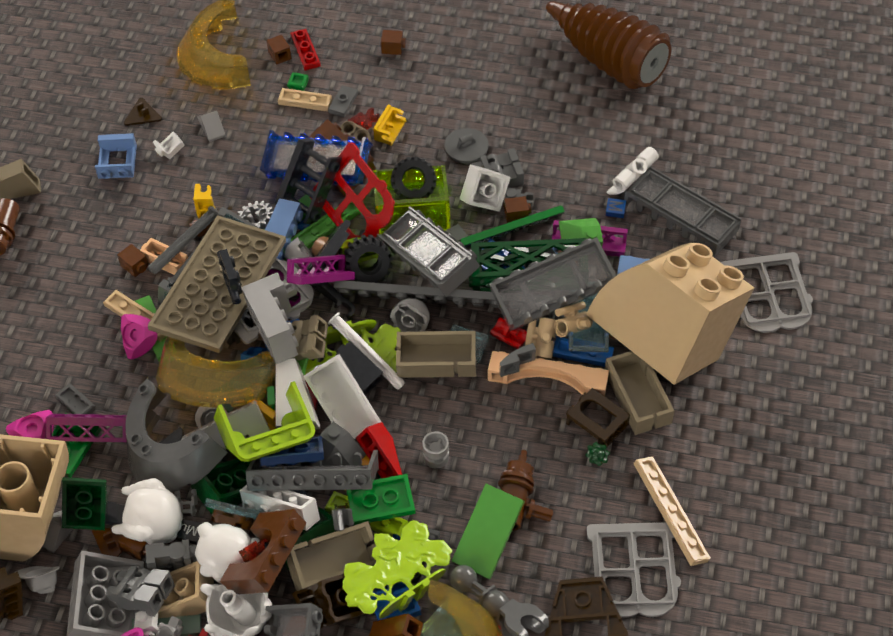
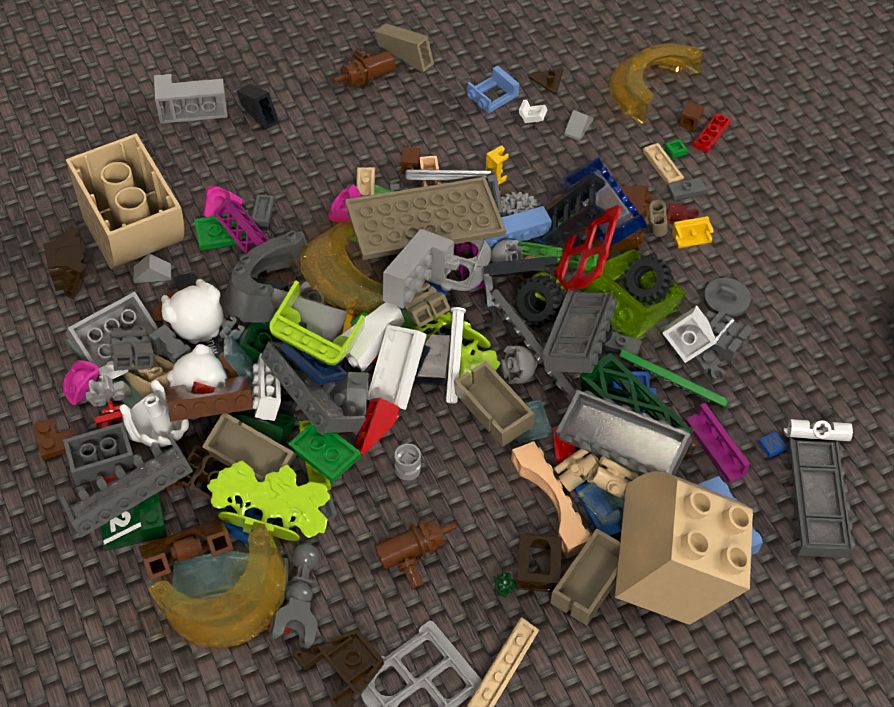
camera: 50 degrees right, 0 degrees up
light grey piece [14,566,60,594] -> none
dark green slope [62,477,108,530] -> none
black plate [217,249,242,305] -> none
magenta fence [287,255,355,285] -> none
dark grey piece [332,502,354,531] -> none
reddish brown brick [381,30,406,55] -> none
bright green tile [452,484,525,579] -> none
dark grey slope [499,343,536,377] -> none
reddish brown brick [504,196,532,223] -> none
bright green slope [559,218,603,253] -> none
light grey window [721,252,813,333] -> none

